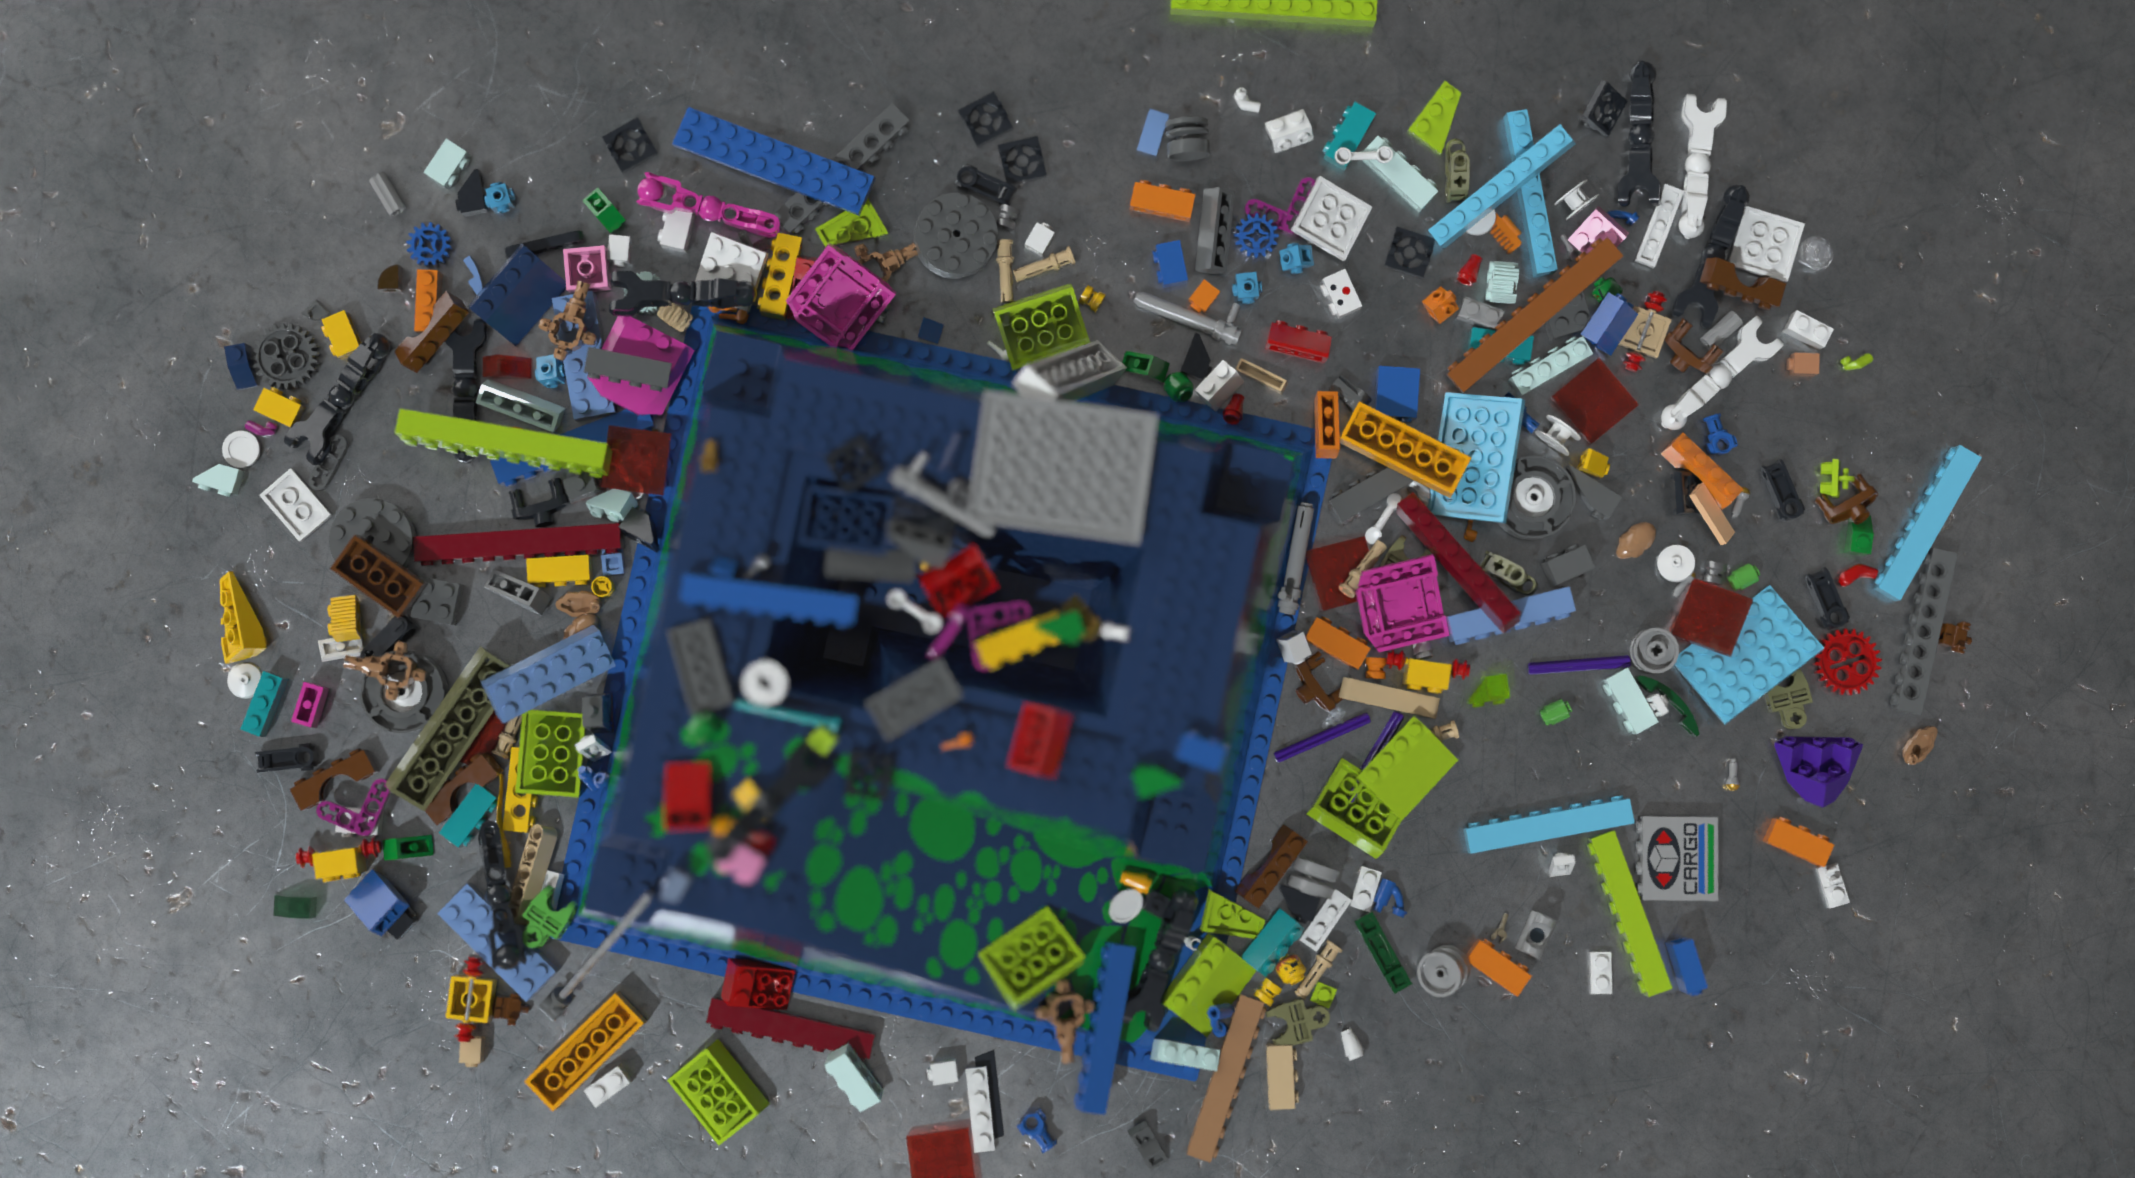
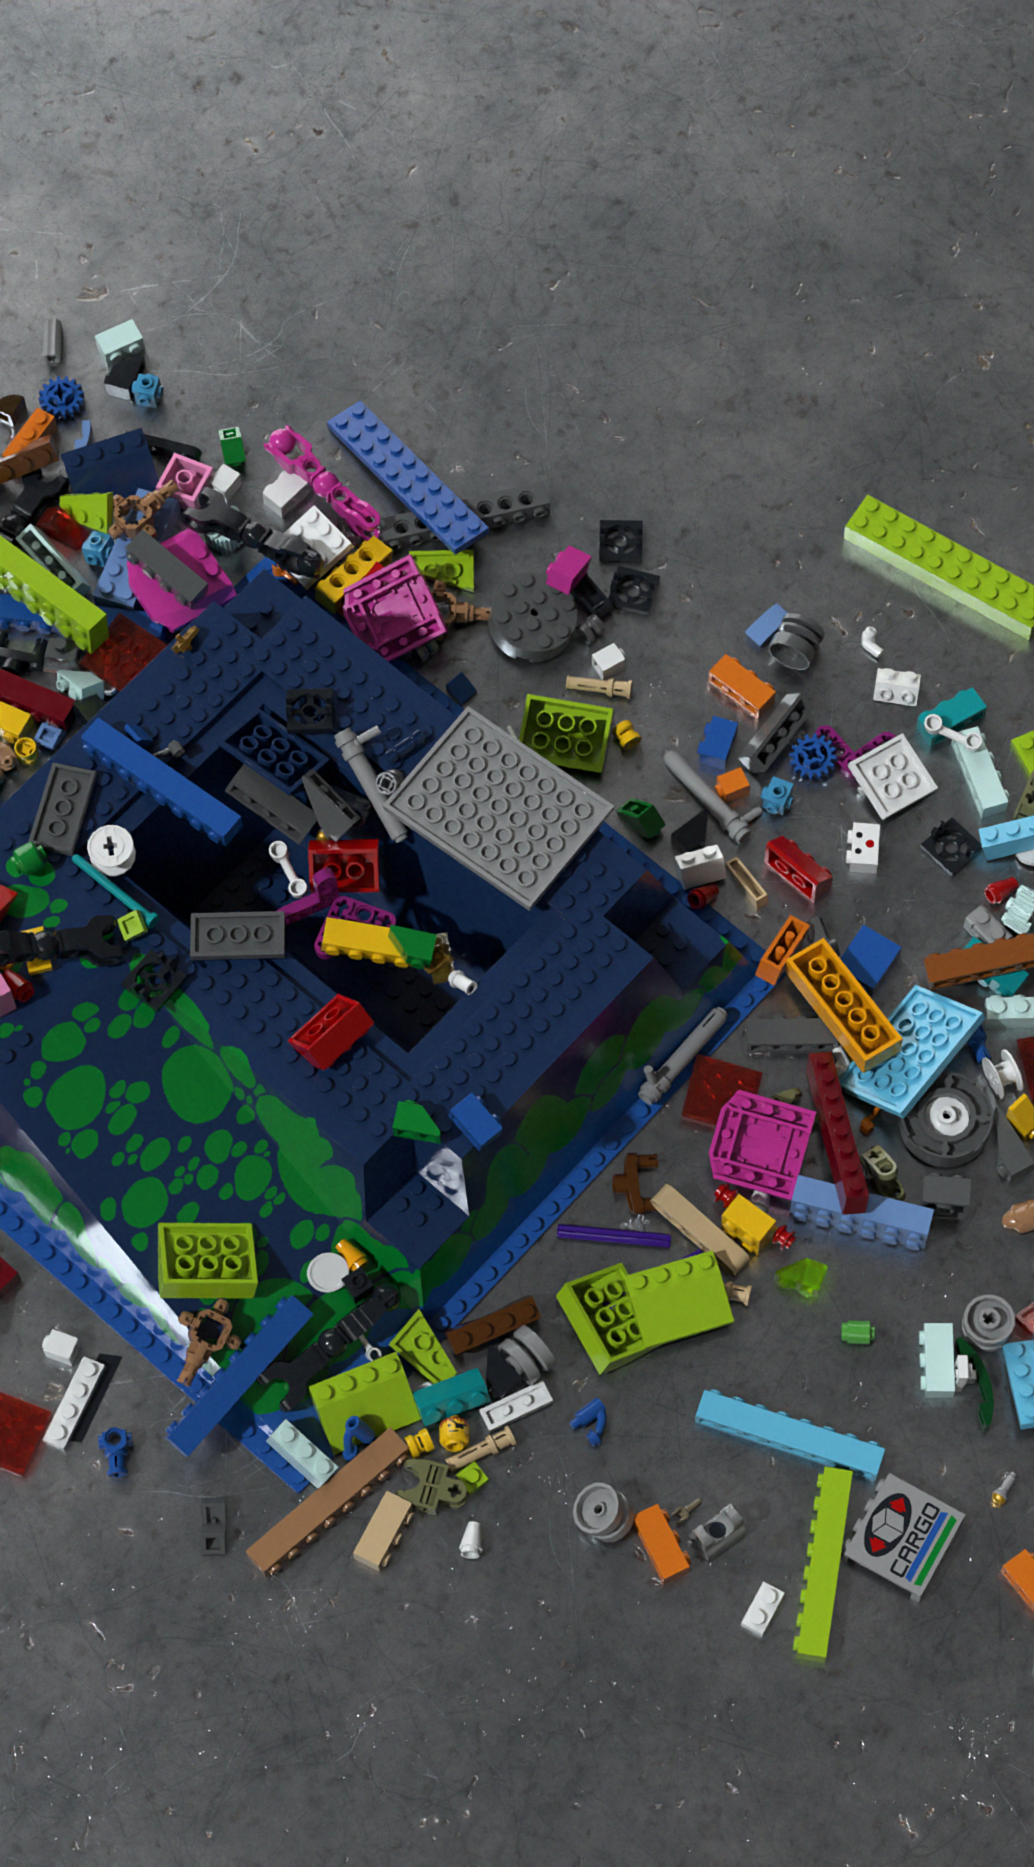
camera: 30 degrees right, 20 degrees down
black piece [602,117,658,174] -> none
tan gear [657,303,693,332] -> none
orange hand [719,309,749,324] -> none
orange hand [942,734,972,750] -> none
tan pin [996,239,1014,303] -> none
white brick [1012,340,1127,403] -> none
green head [1163,372,1194,402] -> none
white brick [1276,630,1311,664] -> none
dark azure brick [1279,243,1314,274] -> none
orange brick [1305,616,1371,670] -> none
tan pin [1339,540,1387,598] -> none
white plate [1349,866,1382,912] -> none
dark green slope [1354,911,1412,994] -> none
white bar [1365,493,1403,545] -> none
orange wheel [1365,657,1386,679] -> none
orange brick [1422,286,1459,324] -> none
dark purple axle [1528,655,1631,675] -> none
white plate [1549,853,1575,877] -> none
blue brick [1665,937,1708,996] -> none
none -> lime wing [60,492,113,534]
none -> dark pink brick [546,545,592,595]

